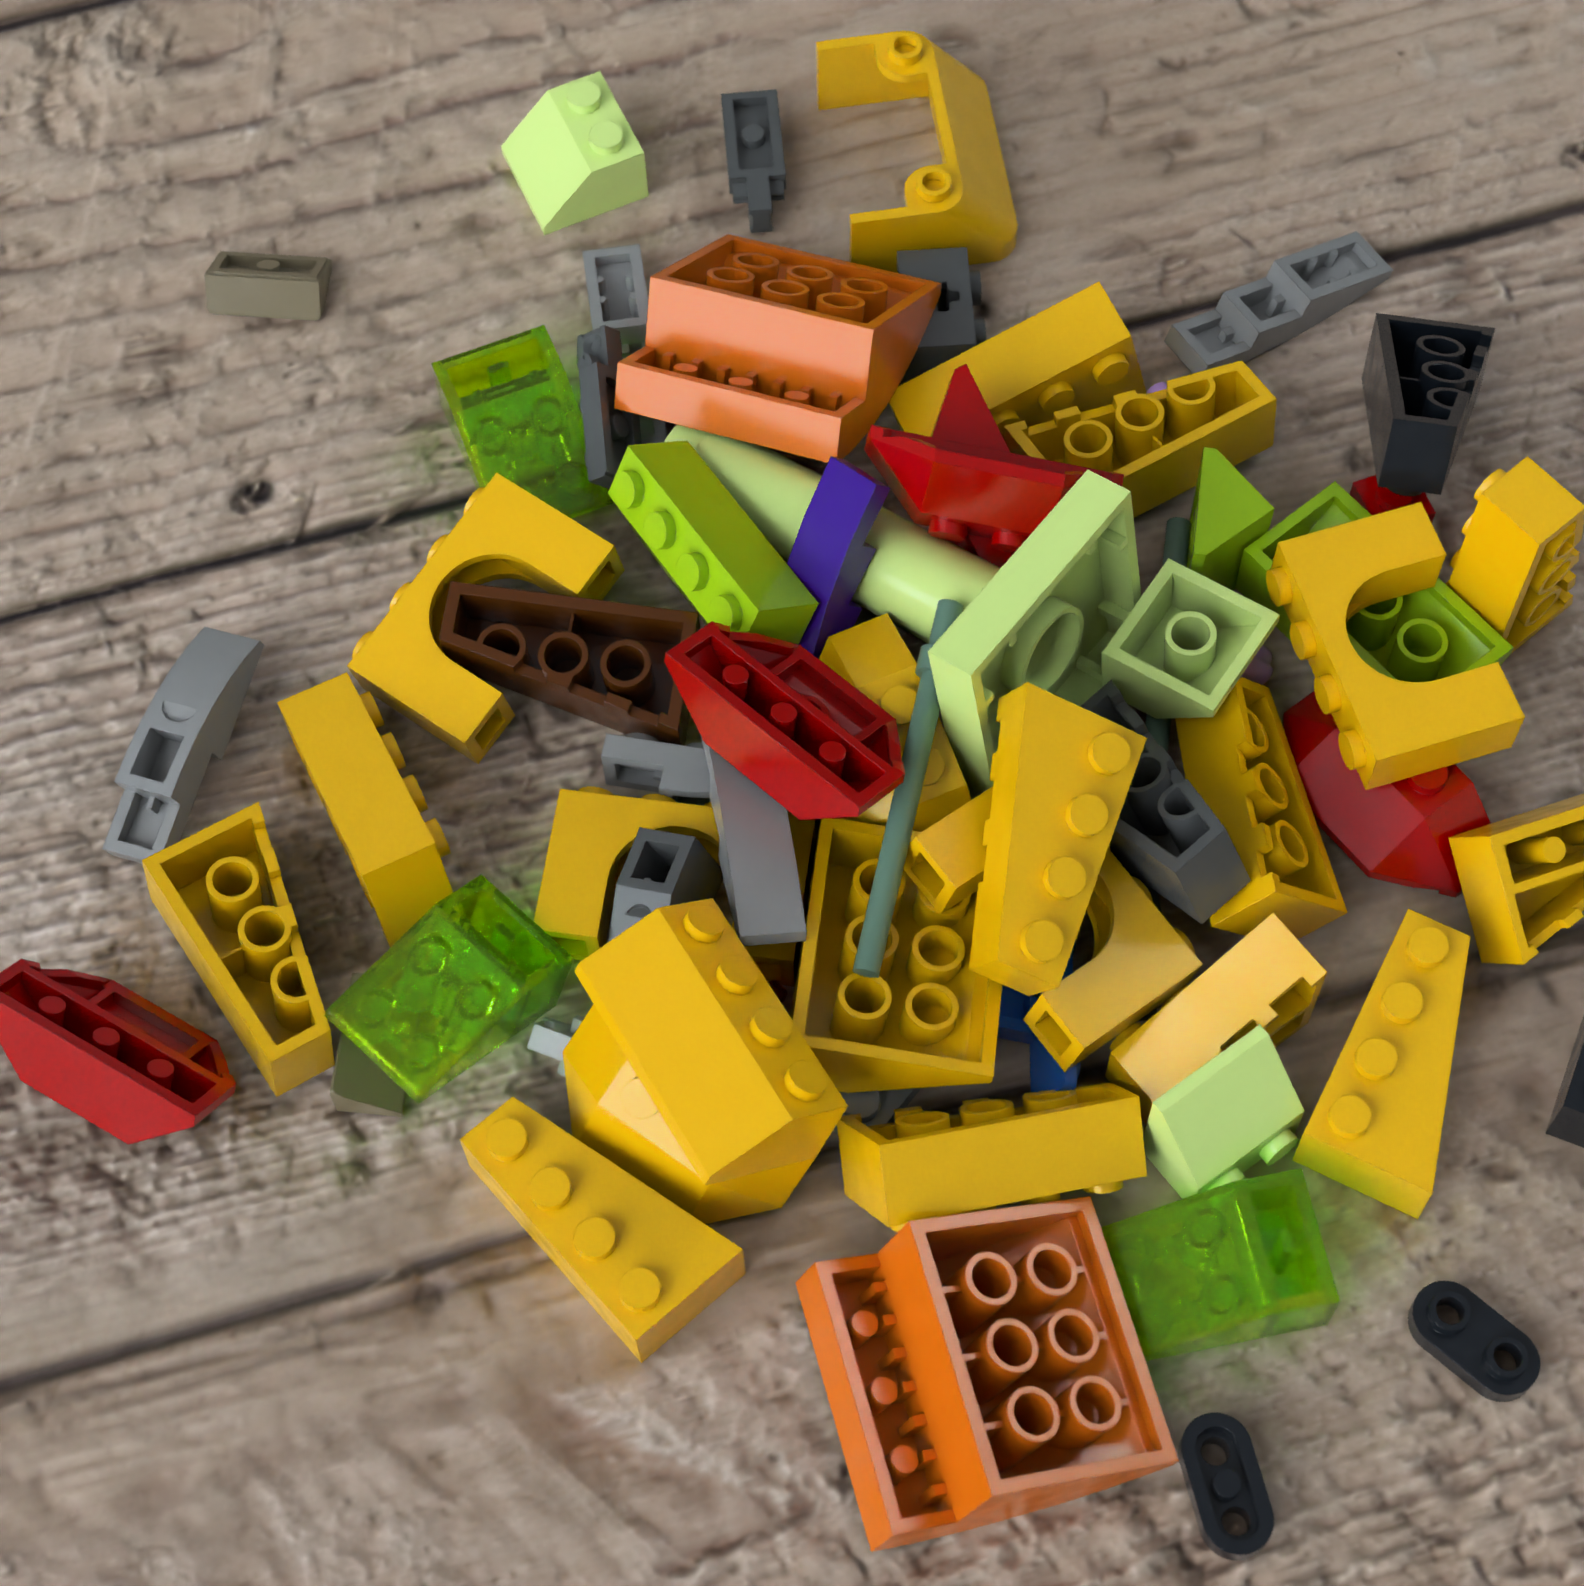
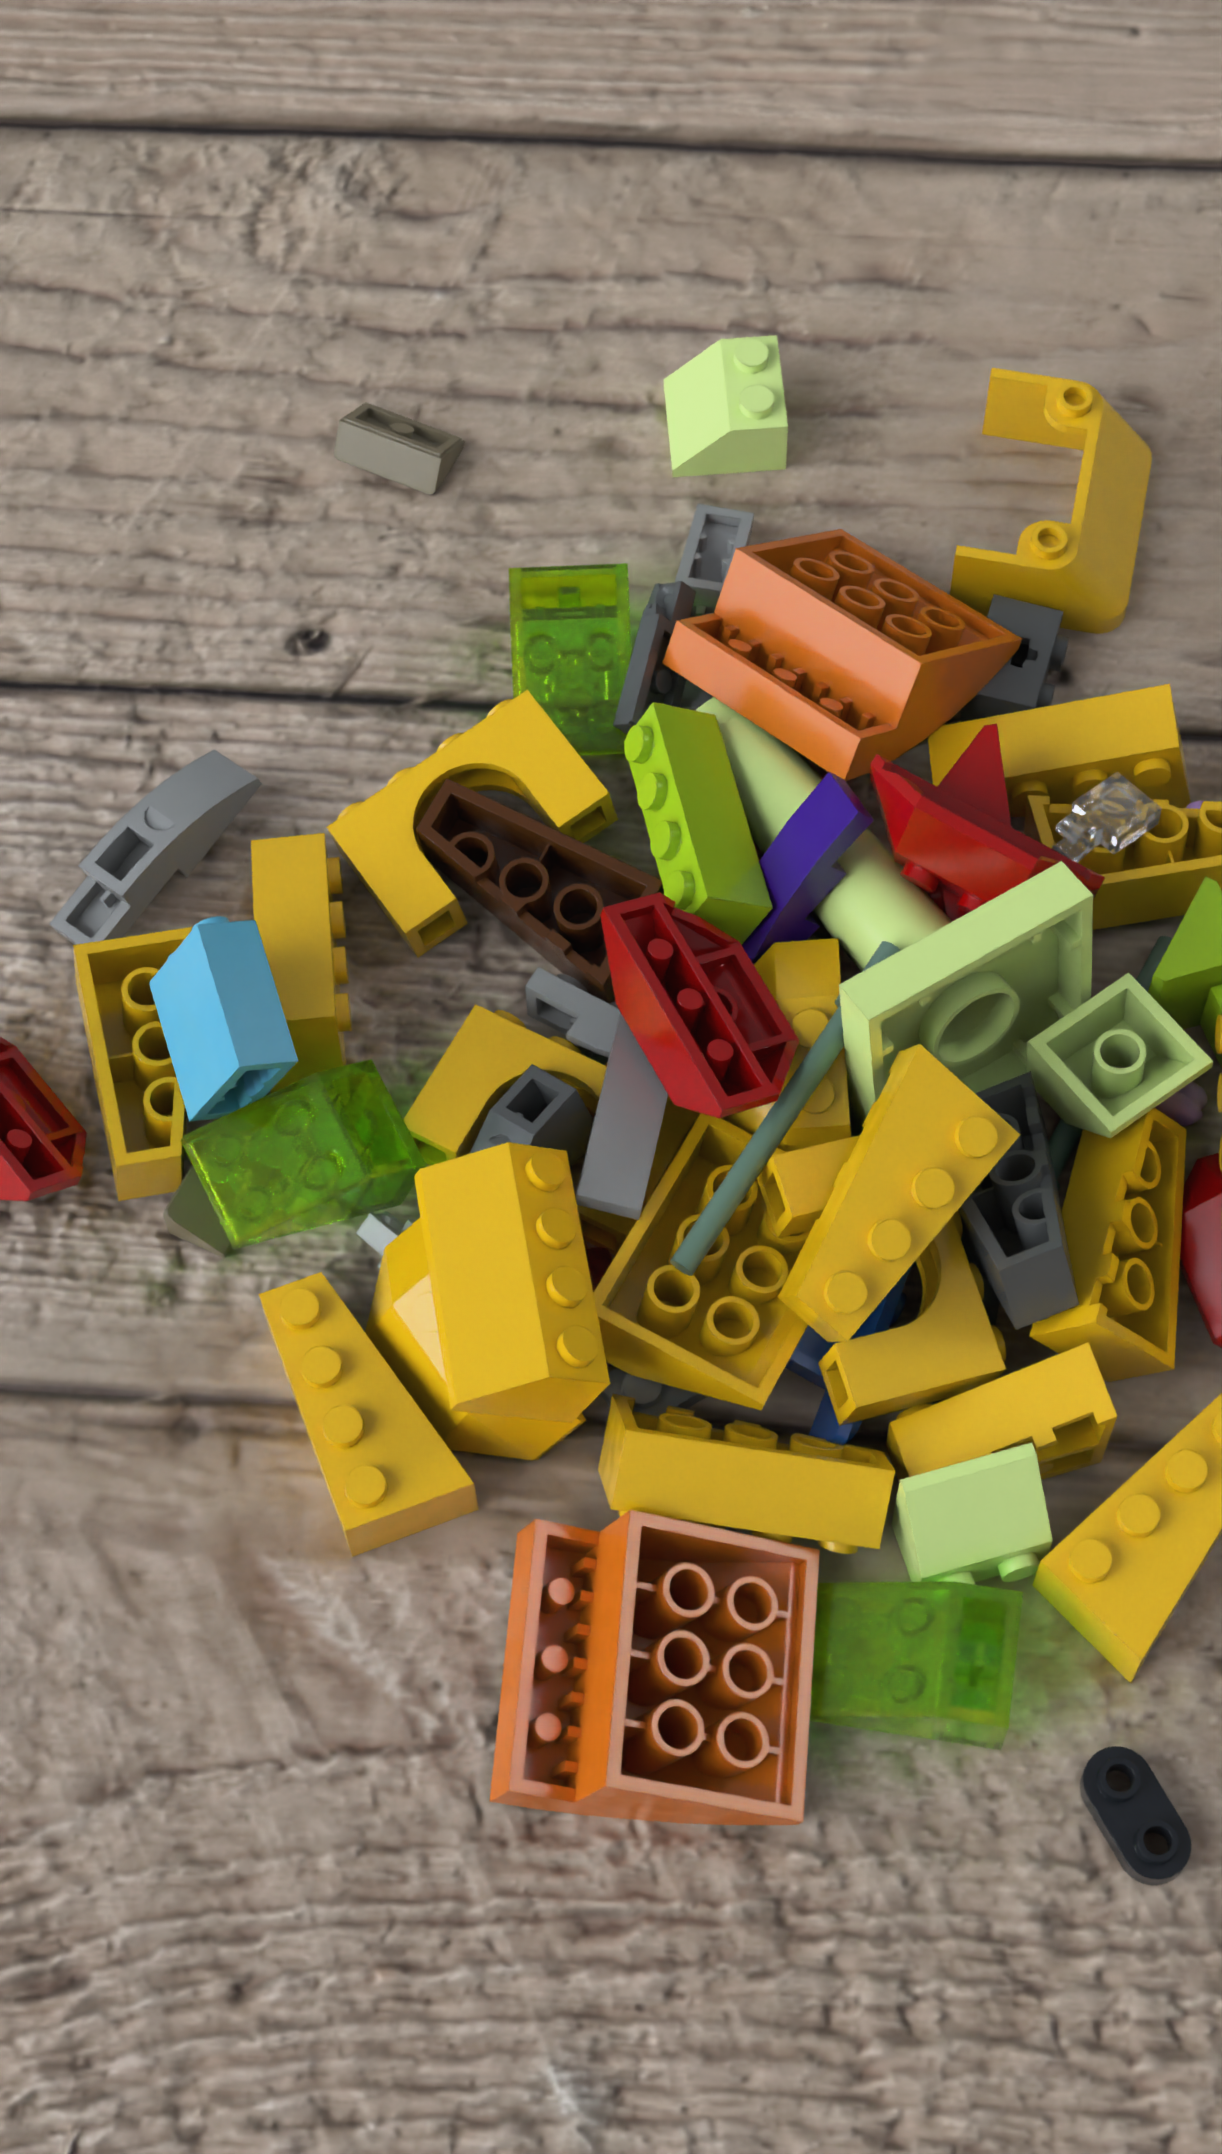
camera: 20 degrees right, 0 degrees up
dark grey hinge [721,89,786,233] -> none
black plate [1178,1413,1274,1561] -> none
none -> medium azure brick [149,916,298,1122]
none -> clear plate [1052,772,1162,863]

